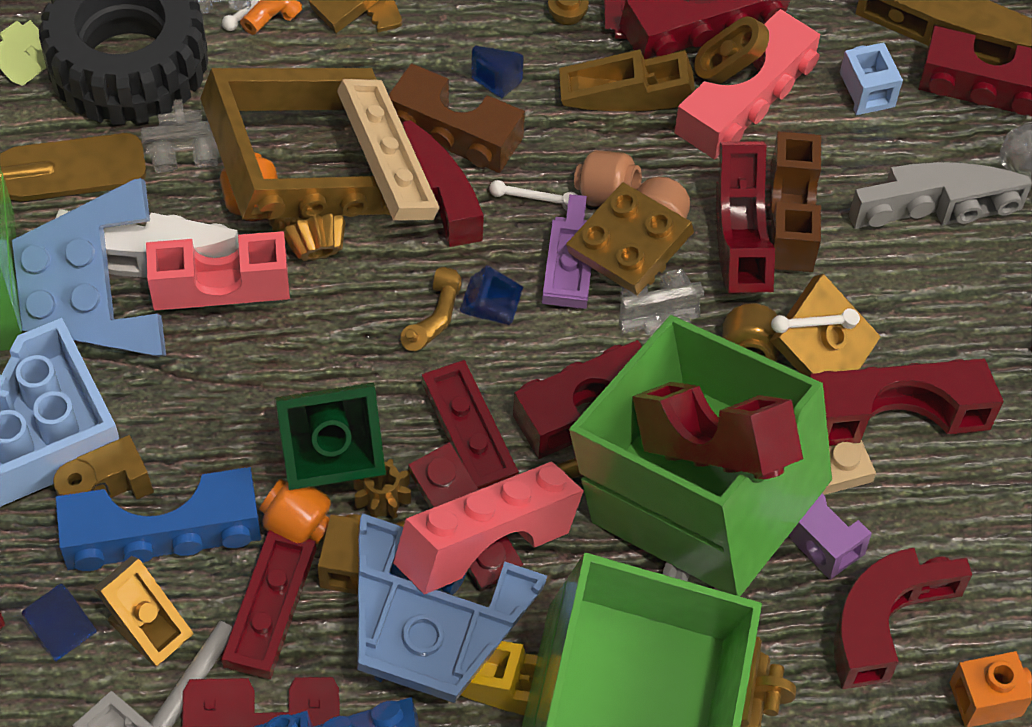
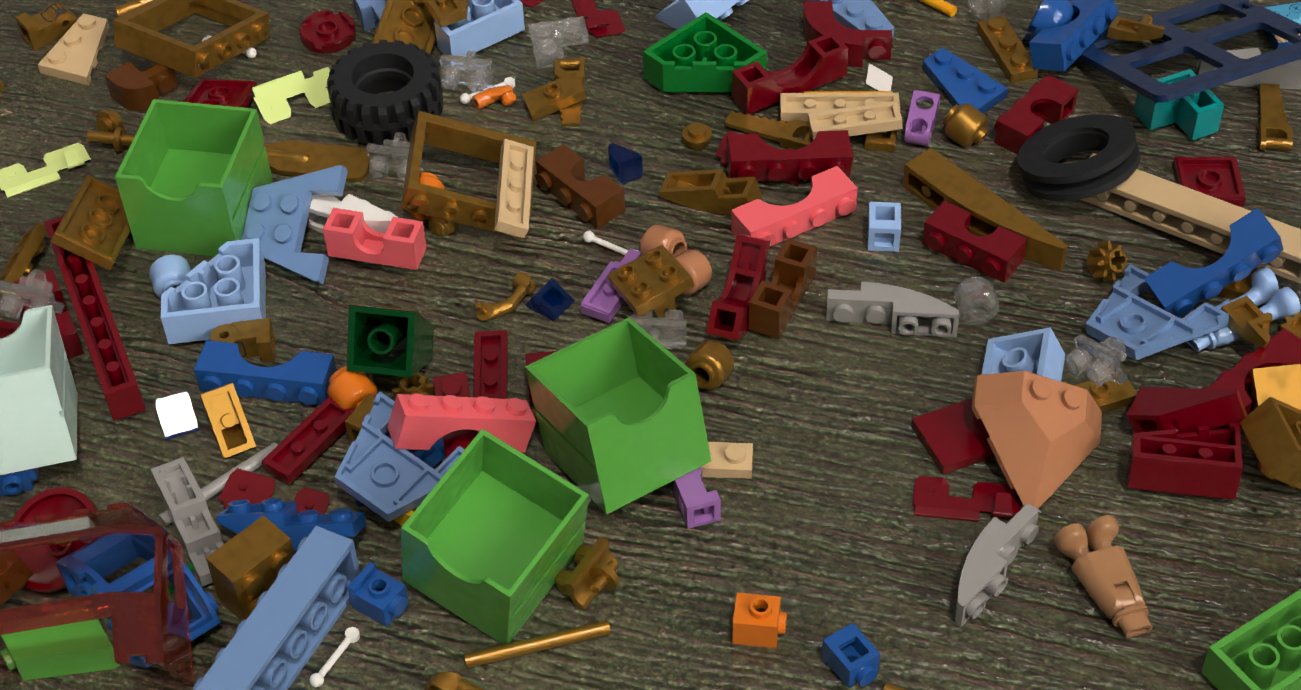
camera: 25 degrees right, 10 degrees down
pearl gold piece [284,213,346,261] -> none
dark red slope [402,120,484,247] -> none
dark red arch [632,382,803,479] -> none
pearl gold plate [694,17,769,84] -> none
pearl gold plate [770,273,881,377] -> none
white hinge [771,309,860,333] -> none
dark red arch [809,358,1004,446] -> none
dark red arch [834,547,972,689] -> none

